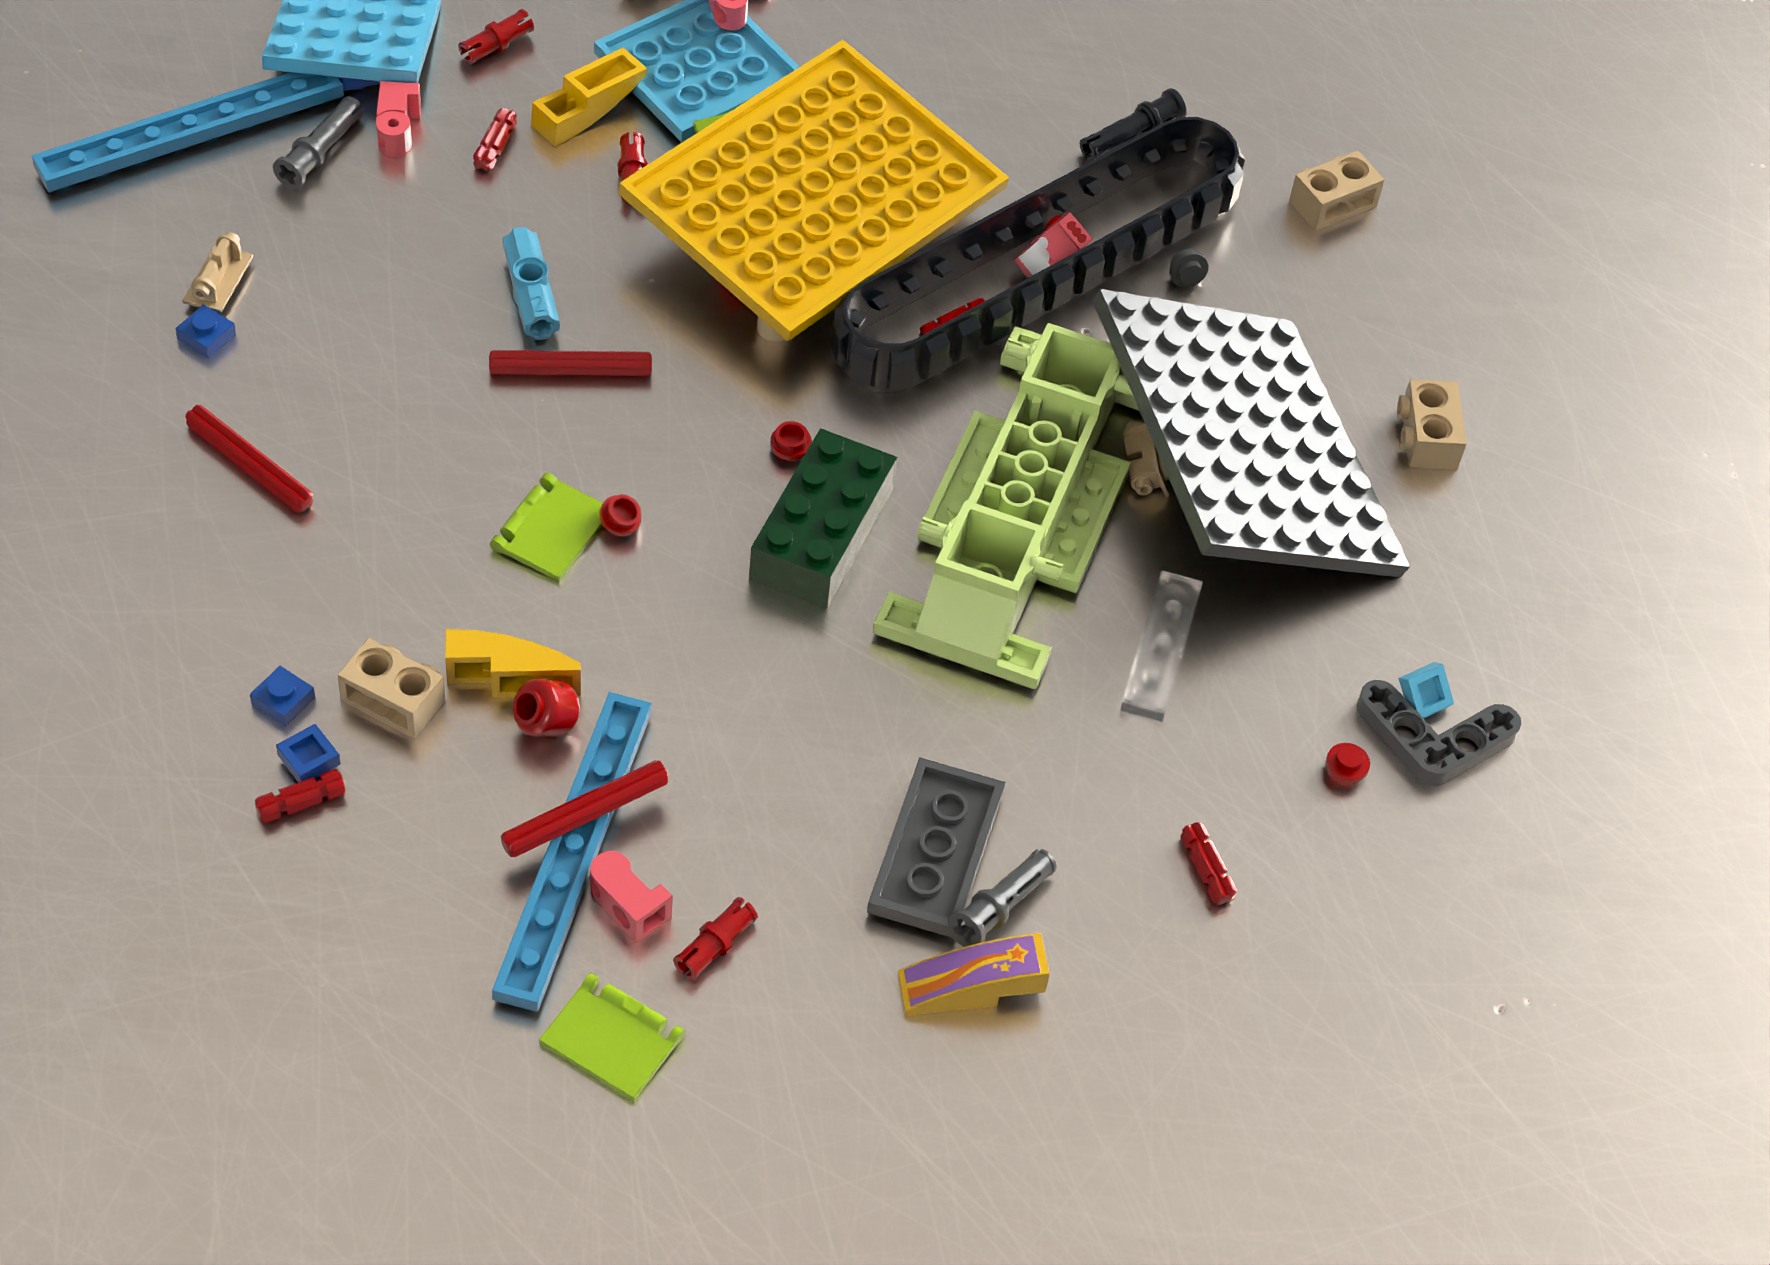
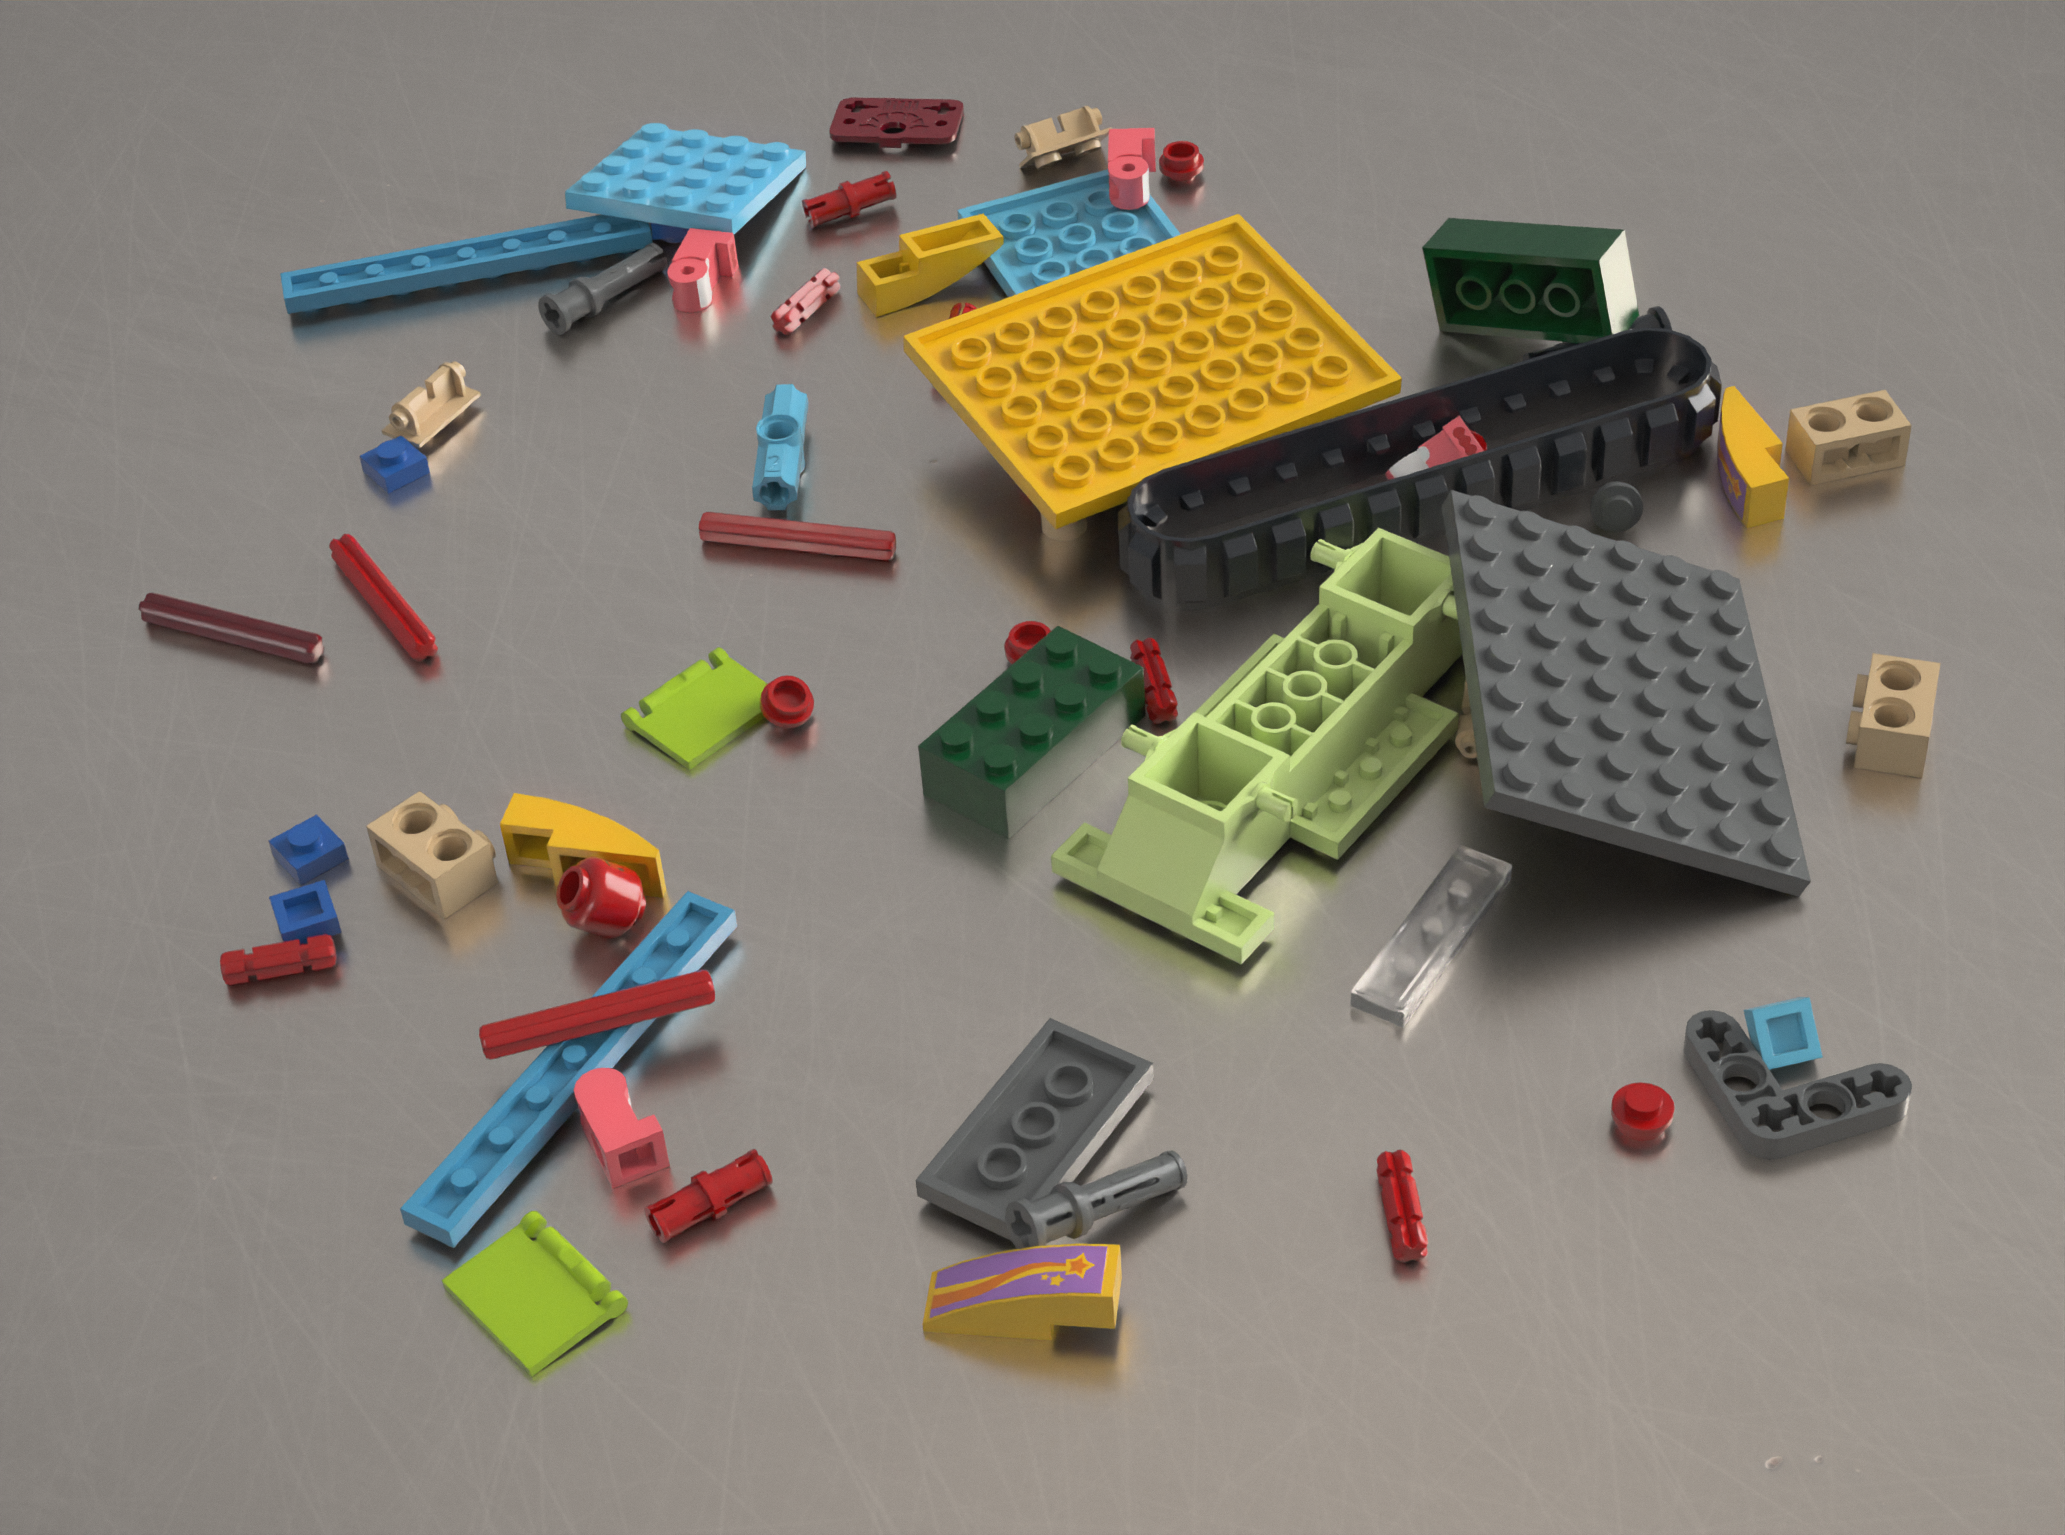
camera: 25 degrees right, 10 degrees down
none -> dark red axle [138,592,325,664]
none -> red axle [1130,637,1178,724]
none -> dark green brick [1422,218,1639,343]
none -> yellow slope [1717,386,1789,529]

